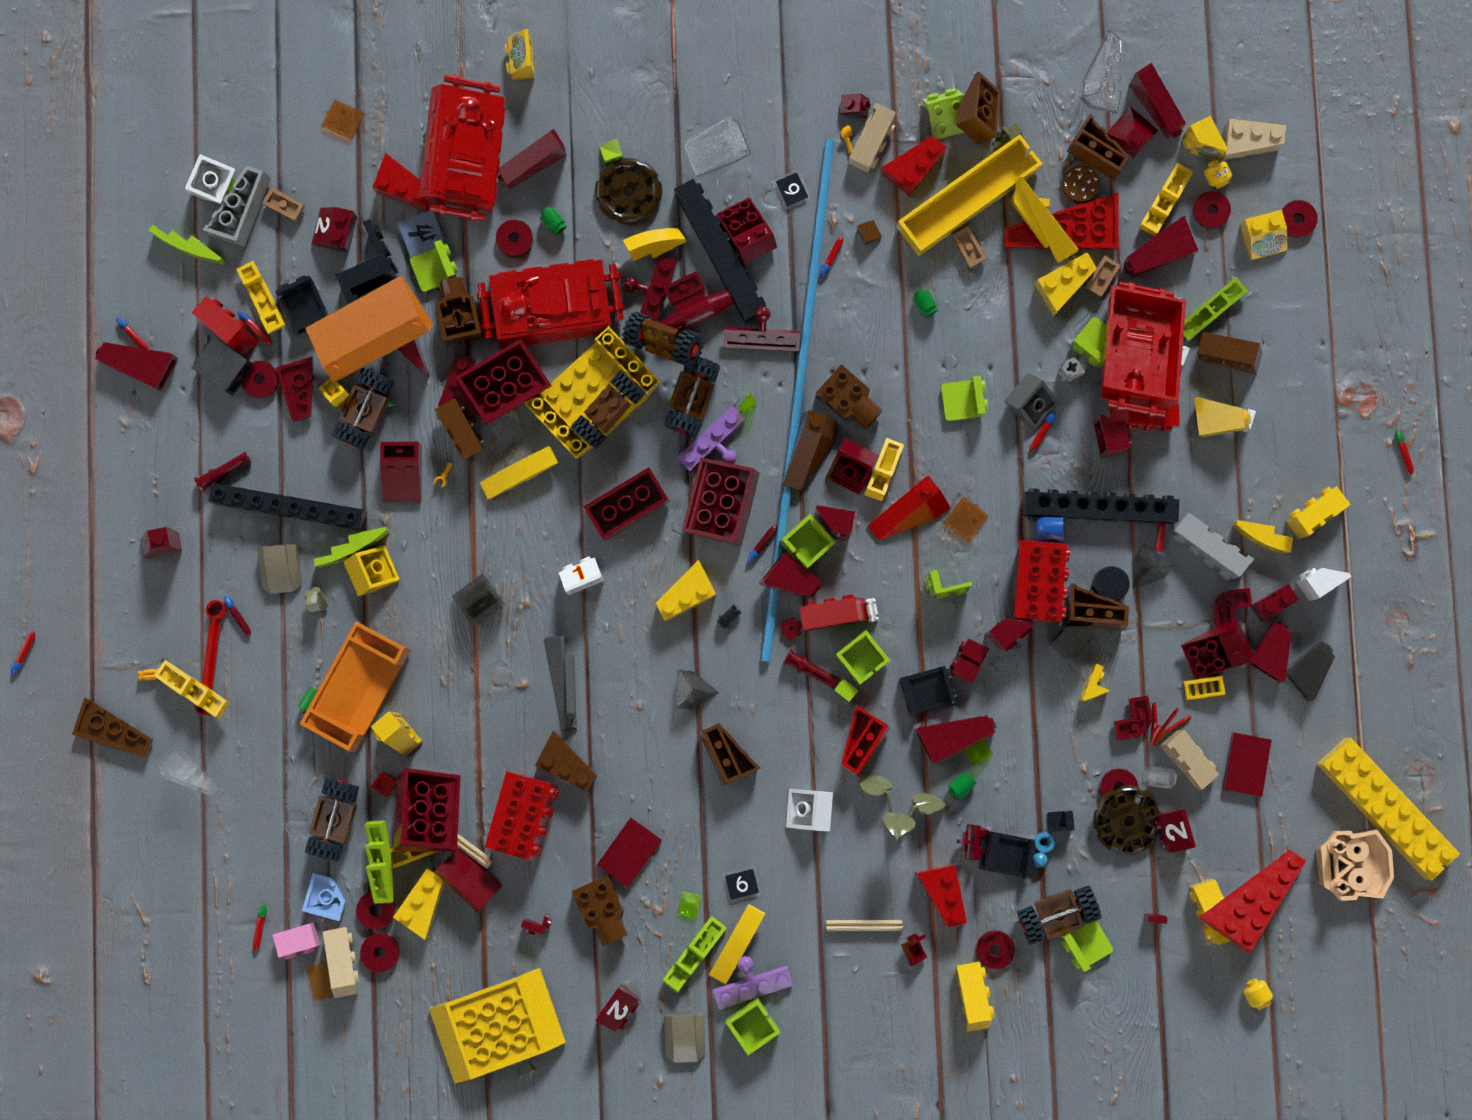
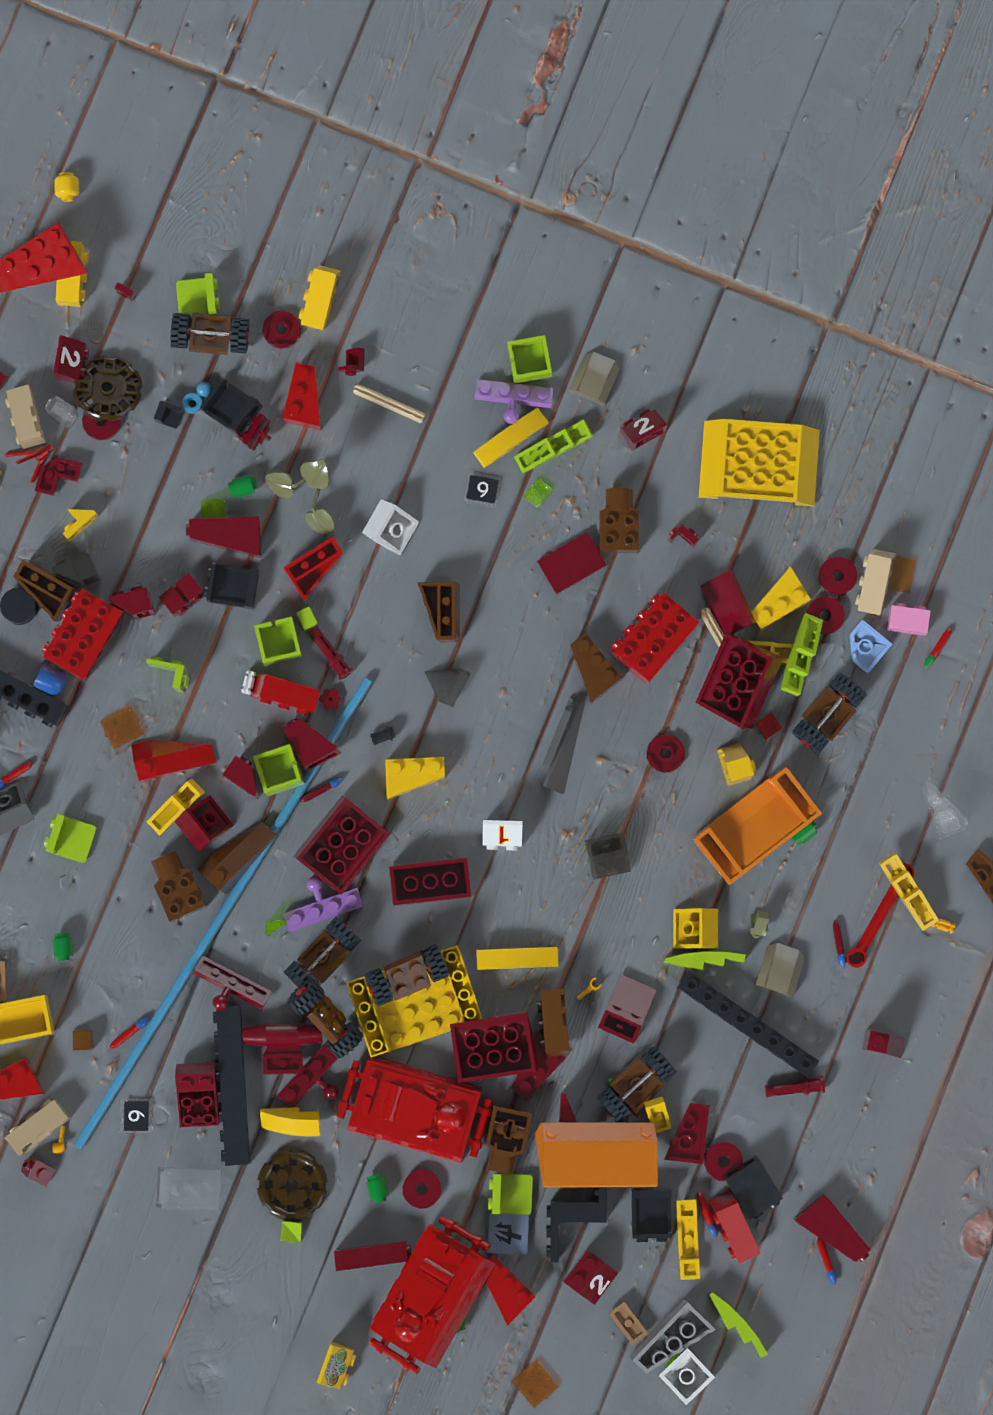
camera: 155 degrees left, 0 degrees up
none -> dark red tile [646,734,685,773]

